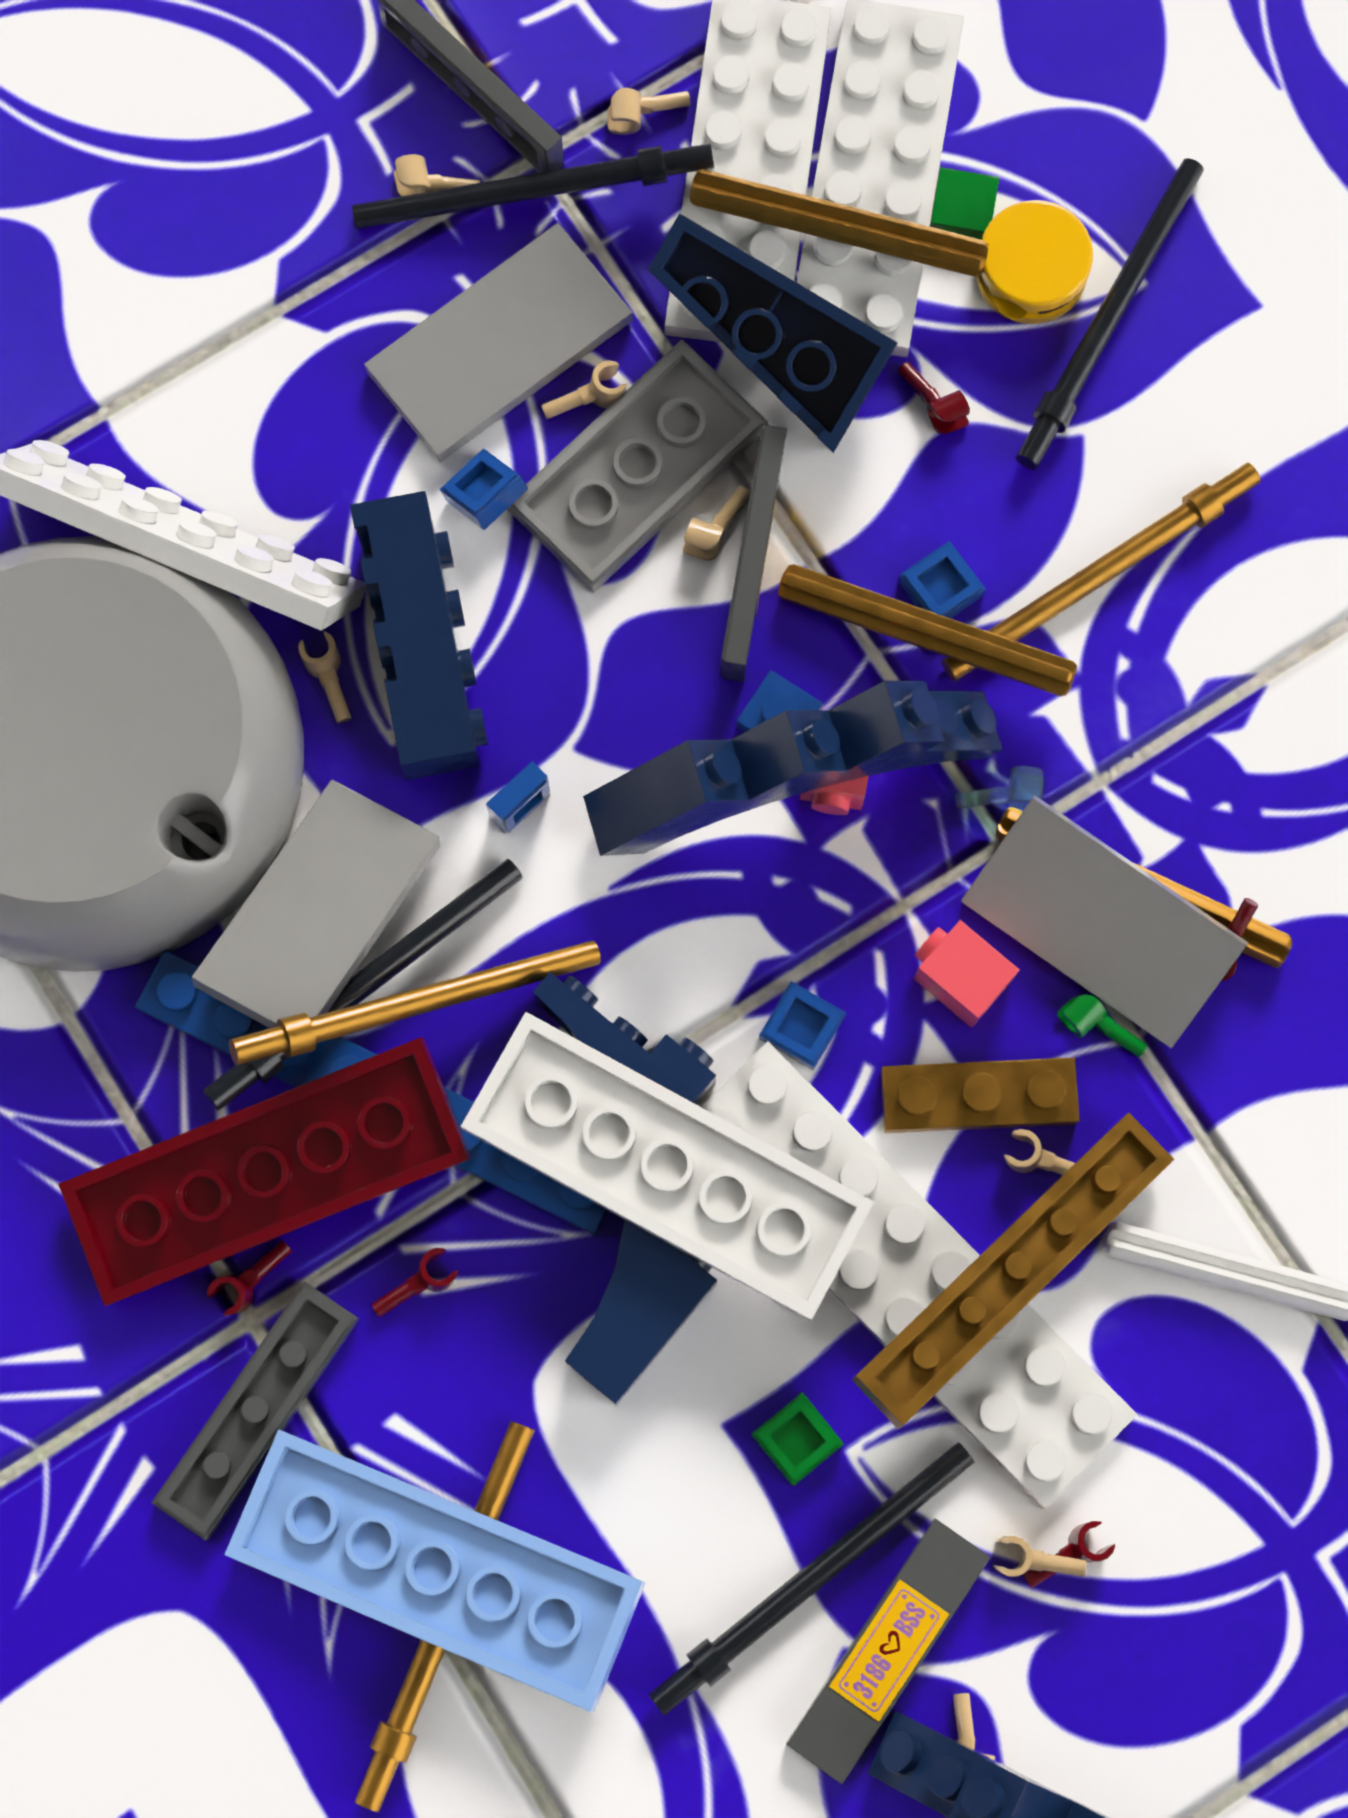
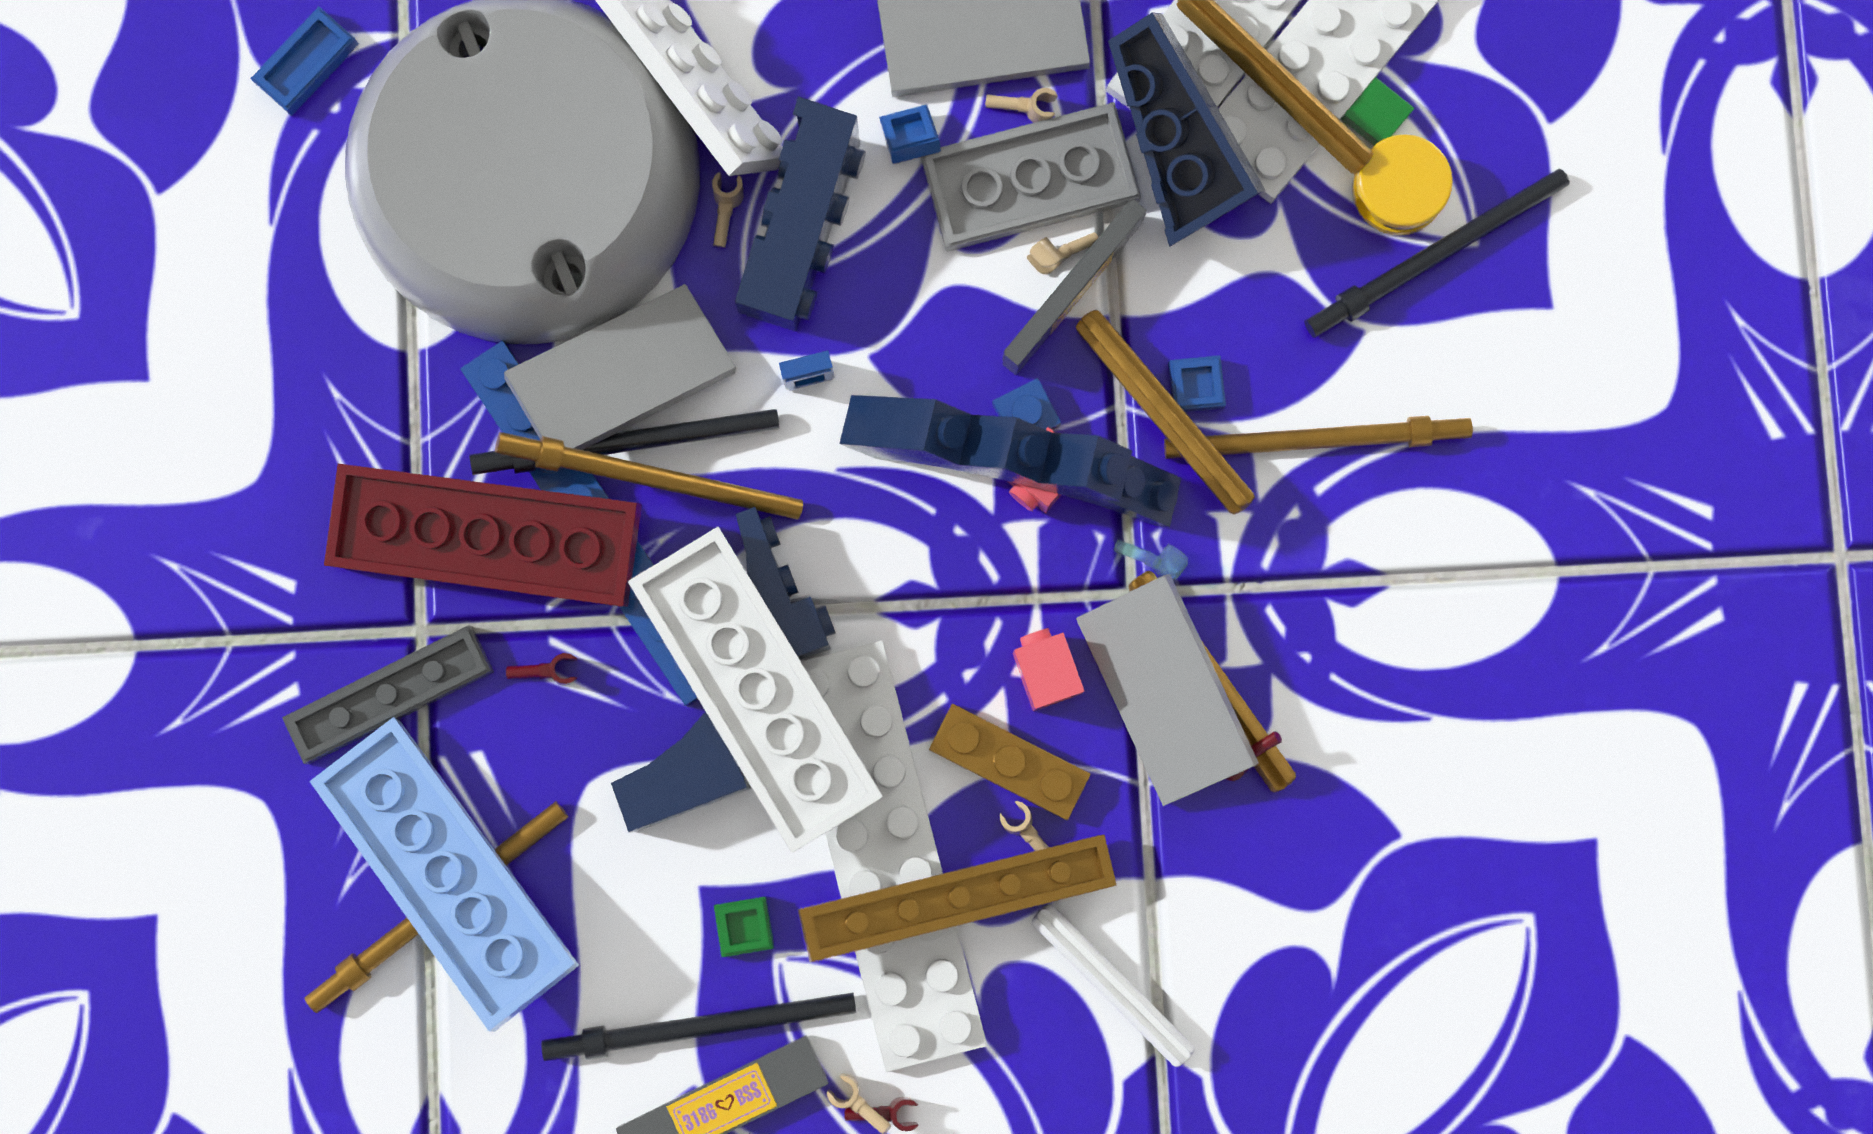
camera: 30 degrees right, 5 degrees up
dark red hand [207,1240,293,1315] -> none
blue tile [758,981,846,1071] -> none
dark red hand [898,362,970,434] -> none
green hand [1057,995,1147,1057] -> none

